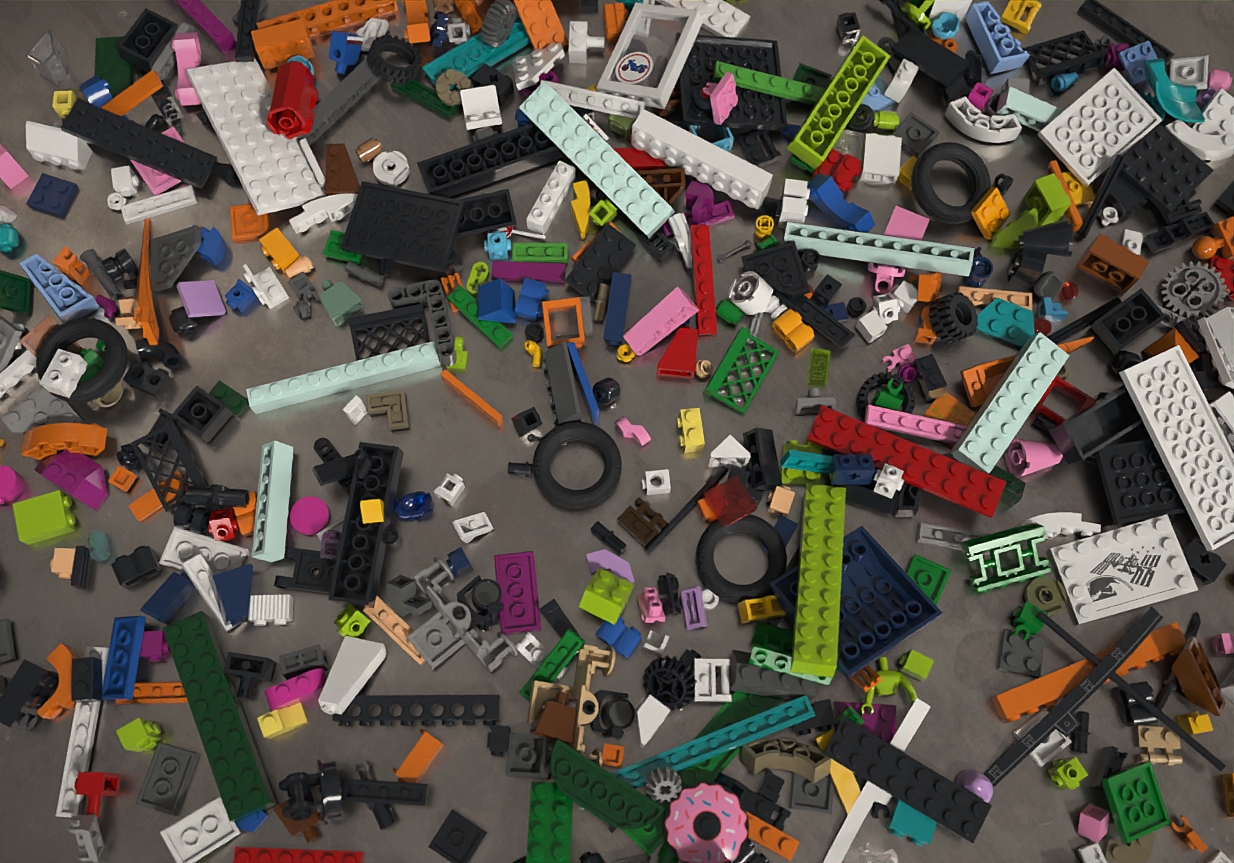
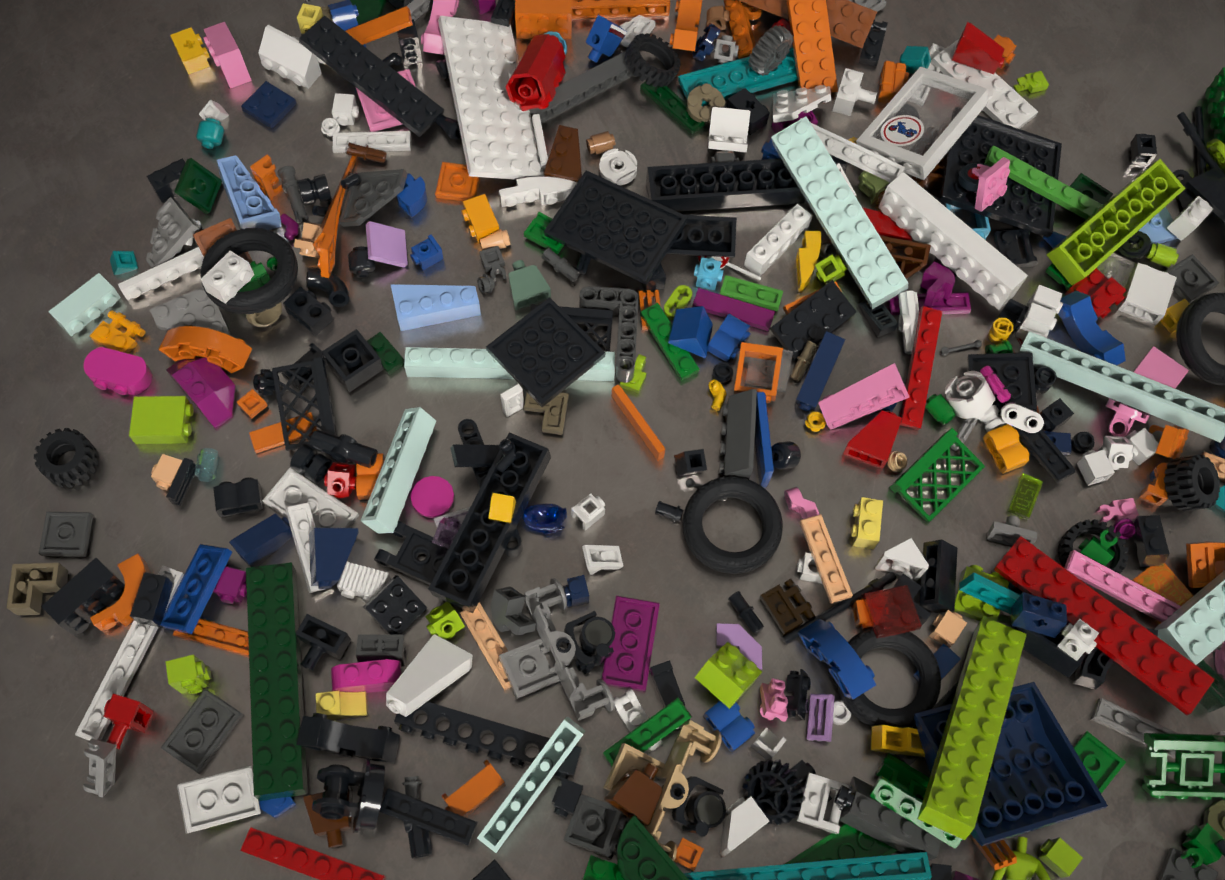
camera: 15 degrees right, 5 degrees down
white bracket [243,264,289,309] -> none
none -> black brick [297,713,400,763]
none -> black arm [340,172,362,189]
none -> reddish brown axle [347,142,387,163]
none -> black plate [363,575,427,635]
none -> light blue wedge [391,284,481,331]
none -> light aqua brick [477,717,585,853]
none -> black plate [486,297,606,407]
none -> blue brick [797,619,876,699]
none -> light nougat tile [799,514,853,604]
none -> black plate [834,785,855,810]
none -> dark pink axle [980,366,1011,403]
none -> white plate [1001,403,1044,433]

